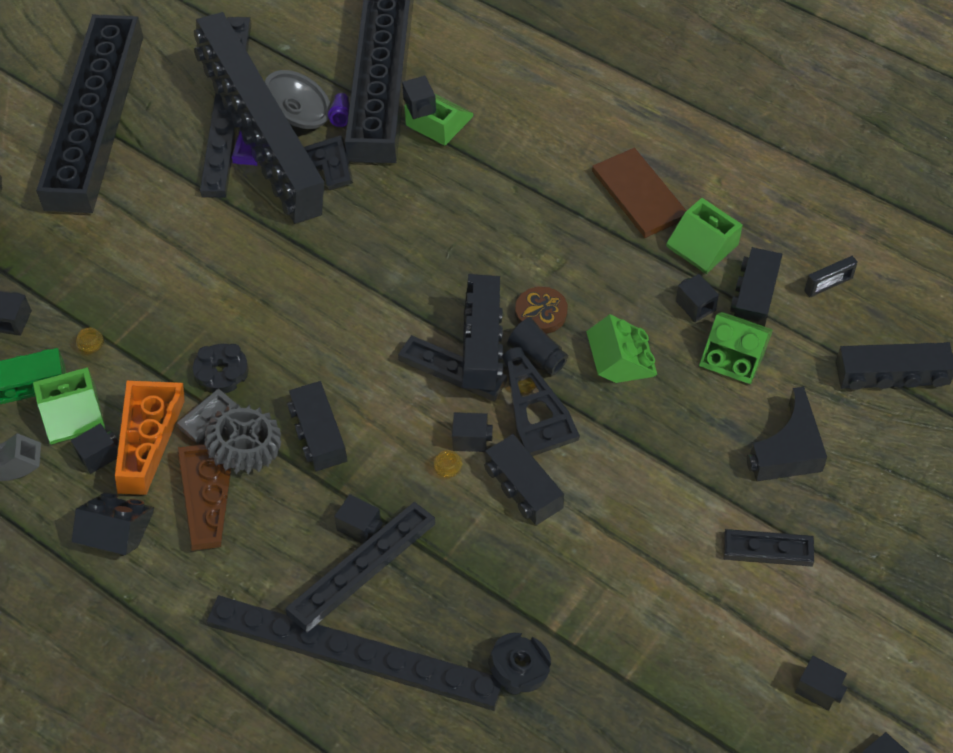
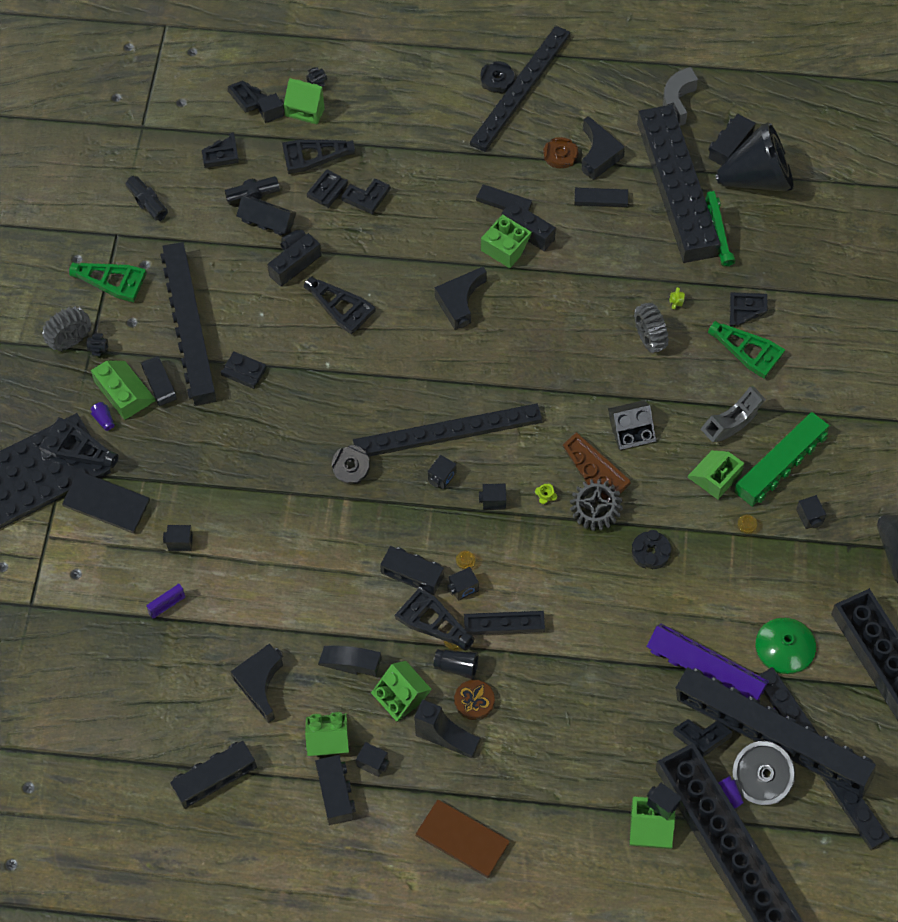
camera: 150 degrees right, 5 degrees up
black brick [71,423,119,474] -> none
orange wedge [115,381,185,495] -> none
dark grey plate [177,389,237,444] -> none
black plate [285,502,435,632] -> none
black brick [286,381,348,472] -> none
black wedge [462,274,503,390] -> none
bright green slope [666,198,743,274] -> none
black tile [724,529,814,567] -> none
black tile [804,255,858,297] -> none
none -> dark purple tile [146,584,186,619]
none -> black slope [318,645,382,677]
none -> black arch [414,699,480,758]
none -> black brick [427,454,457,490]
none -> lime plate [535,484,557,504]
none -> dark purple brick [646,623,769,701]
none -> green dish [755,617,816,674]

